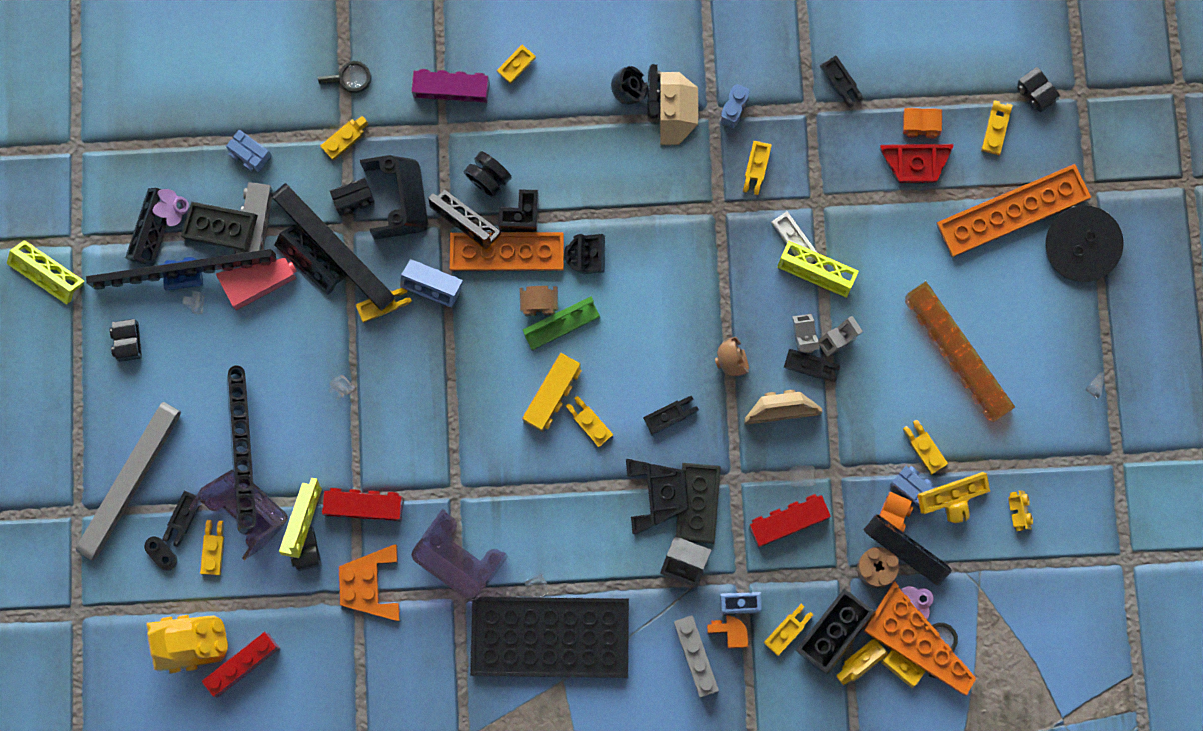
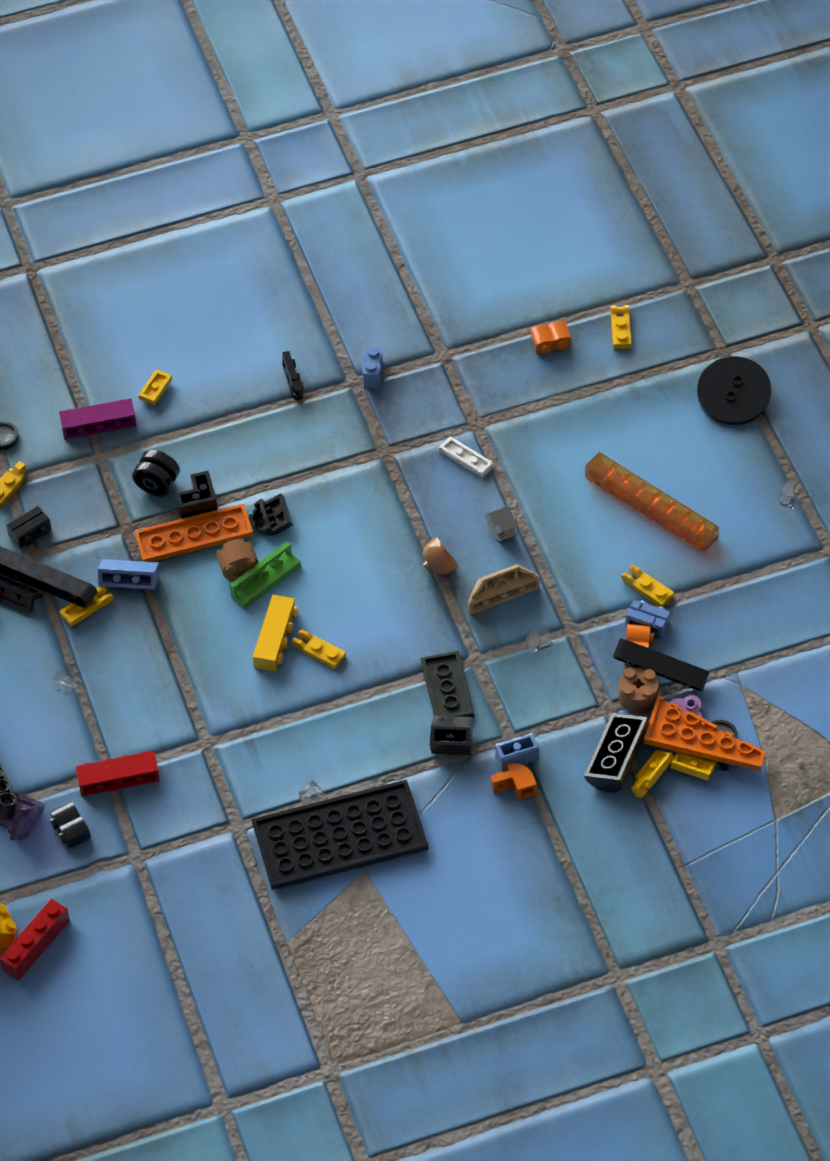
camera: 20 degrees left, 25 degrees down
neon yellow fence [279,478,322,558] -> none
orange wing [339,544,400,621] -> none
black windscreen [360,155,429,240] -> none
clear purple windscreen [412,509,508,599] -> none
fence [428,189,501,249] -> none
black cylinder [611,66,648,105] -> none
black wing [626,459,689,535] -> none
black hinge [643,396,699,435] -> none
tan wedge [660,72,698,145] -> none
light grey brick [674,615,719,698] -> none
yellow hinge [743,141,772,195] -> none
red brick [749,494,831,548] -> none
yellow hinge [763,603,813,656] -> none
neon yellow fence [777,241,859,298] -> none
black hinge [783,349,840,382] -> none
light grey brick [818,316,863,357] -> none
black hinge [820,55,863,108] -> none
red wing [880,144,954,183] -> none
yellow plate [917,472,990,523] -> none
orange plate [936,164,1091,258] -> none
yellow hinge [1008,490,1033,532] -> none
black brick [1017,67,1060,112] -> none

